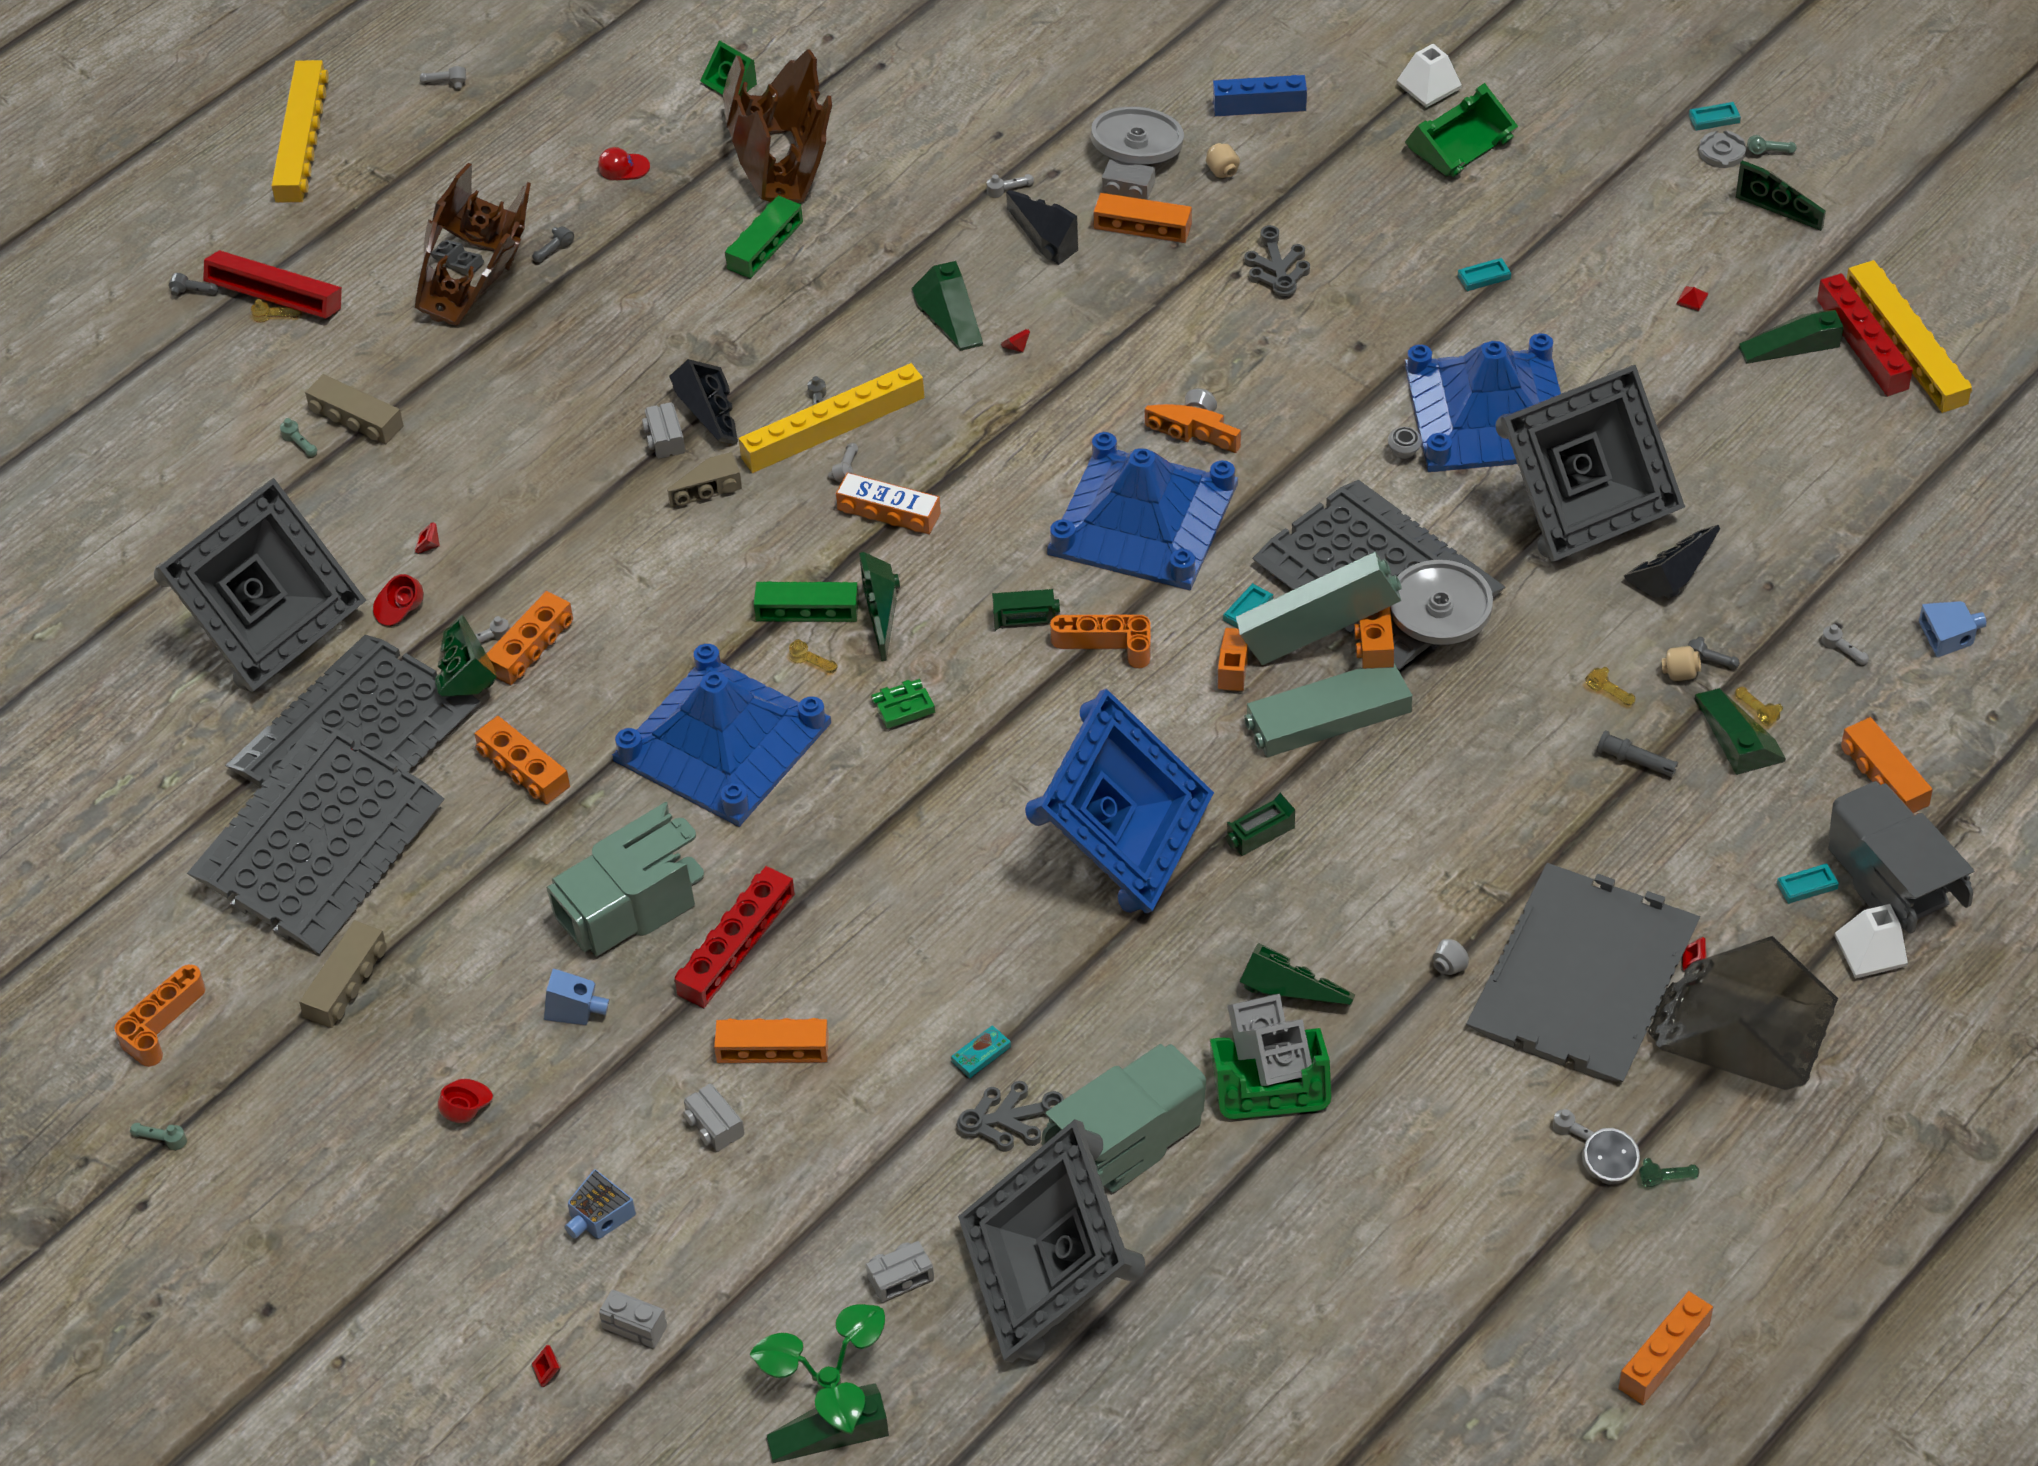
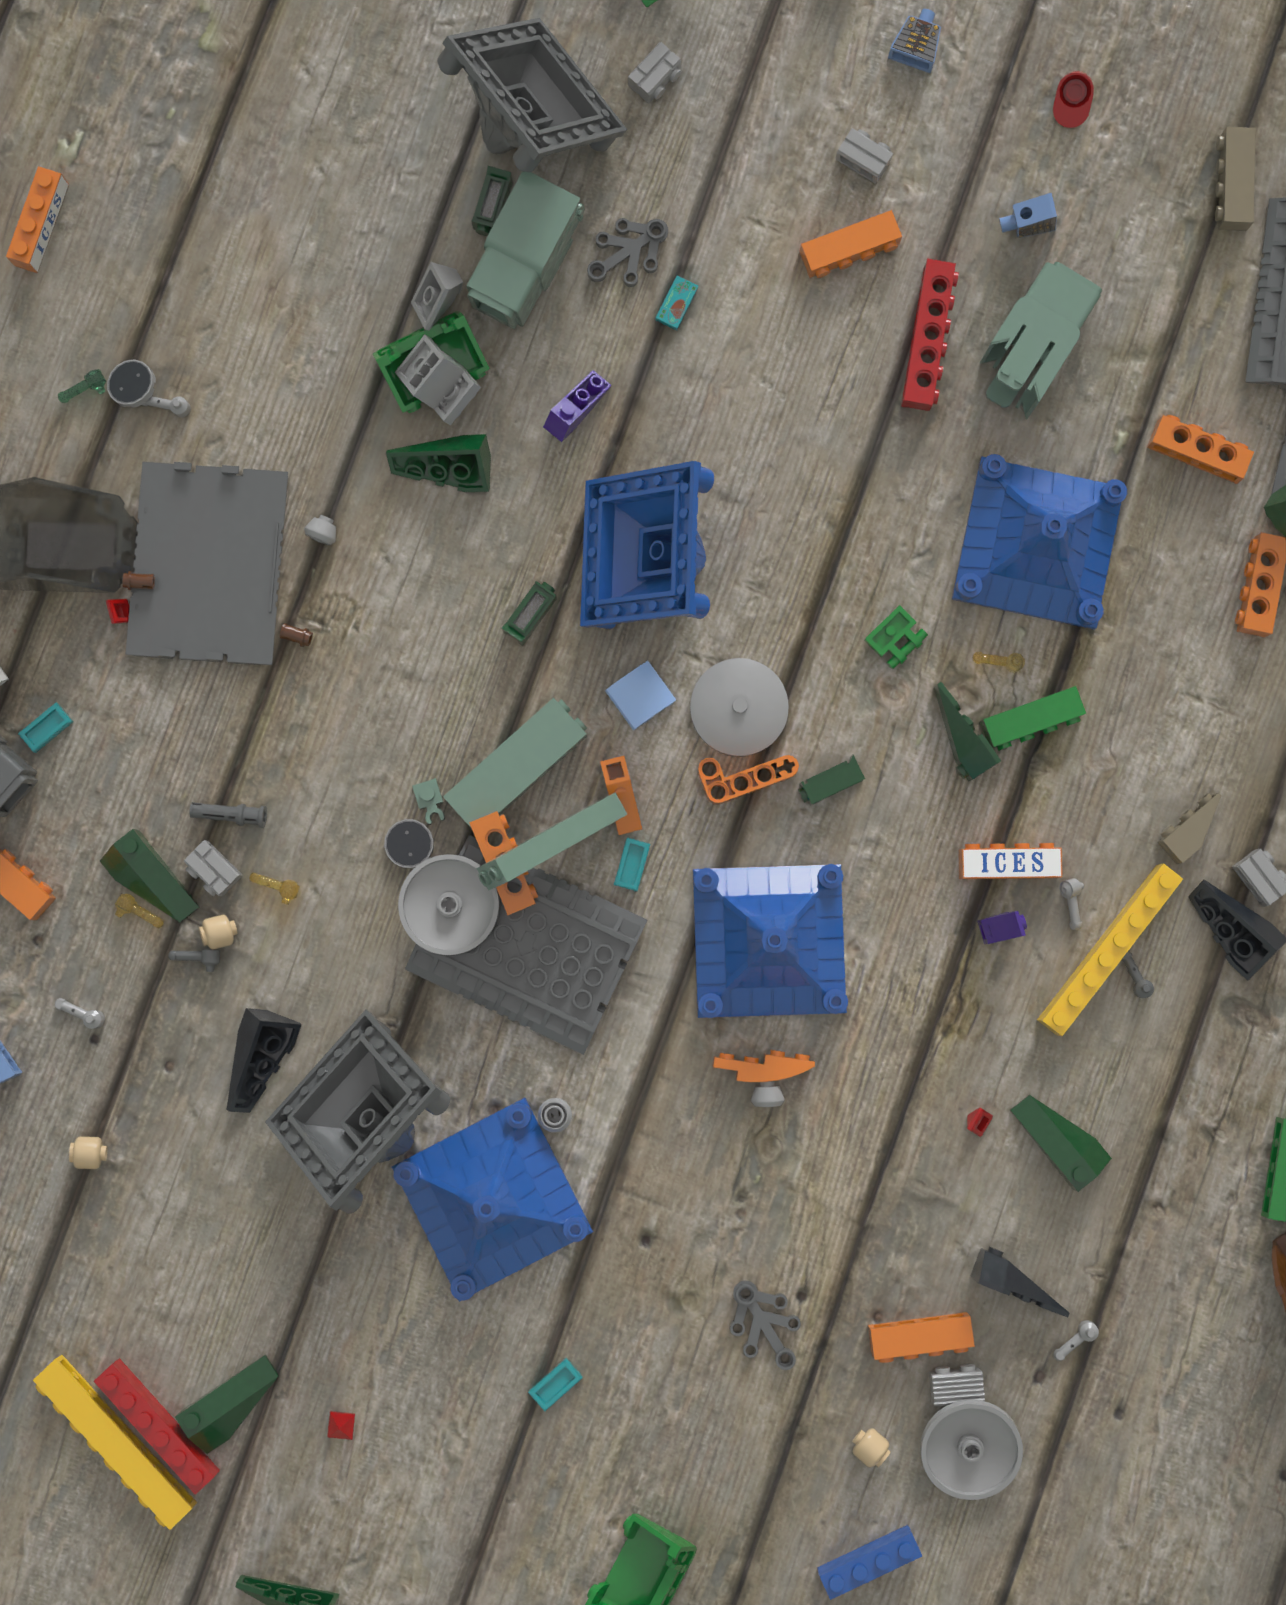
camera: 155 degrees right, 35 degrees up
none -> tan head [69,1136,107,1169]
none -> reddish brown pin [122,571,155,590]
none -> light grey brick [184,840,243,897]
none -> reddish brown pin [280,623,313,647]
none -> black tile [384,819,434,868]
none -> light grey slope [411,262,463,330]
none -> sand green plate [412,778,445,825]
none -> dark green window [471,166,513,236]
none -> dark purple slope [543,370,612,442]
none -> light blue slope [605,661,676,731]
none -> light grey dish [690,658,789,757]
none -> dark purple slope [977,911,1027,944]

